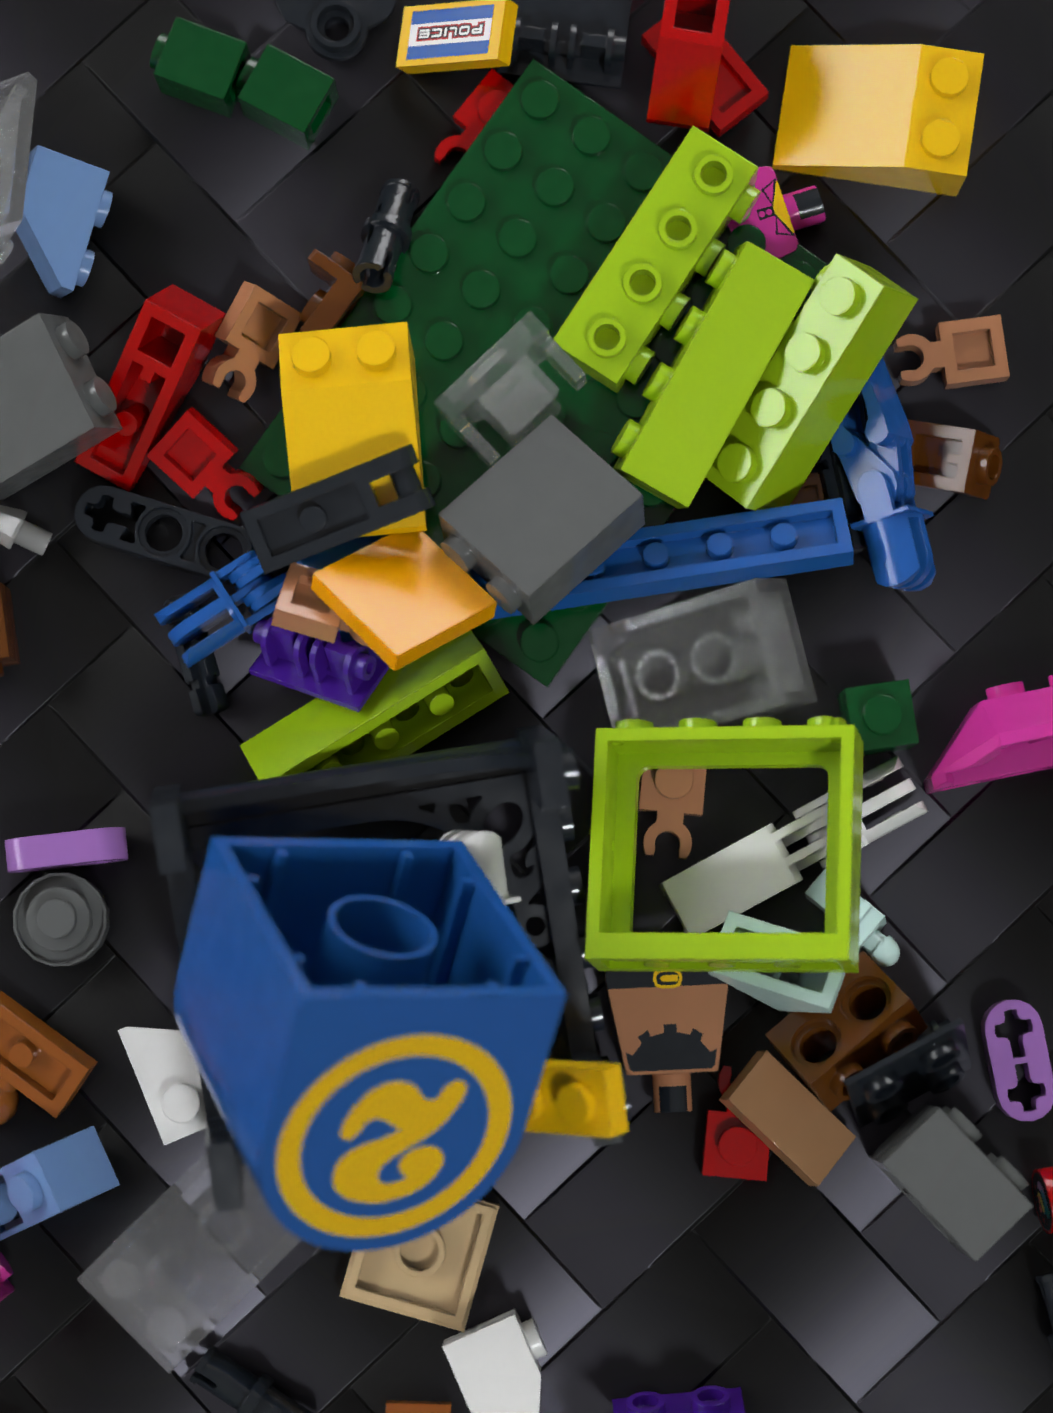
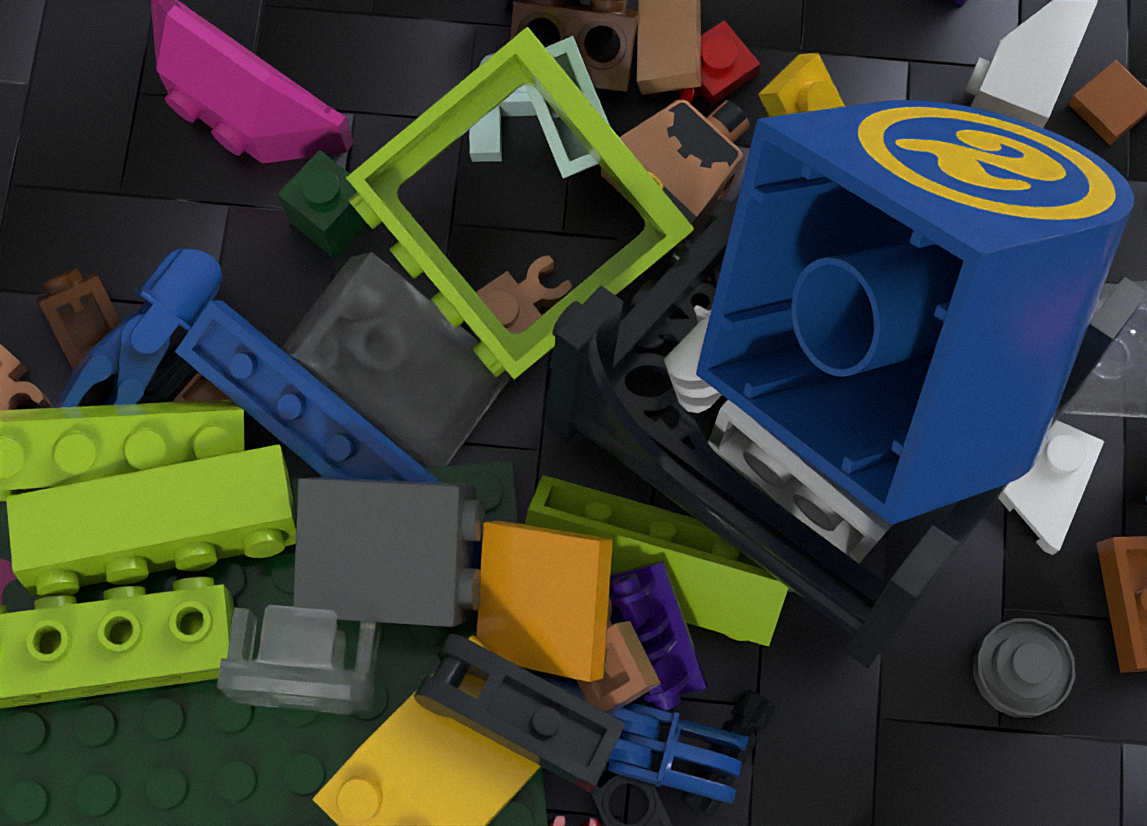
camera: 135 degrees left, 10 degrees down
medium lavender beam [5,827,128,873] -> none
white arm [659,755,929,933] -> none

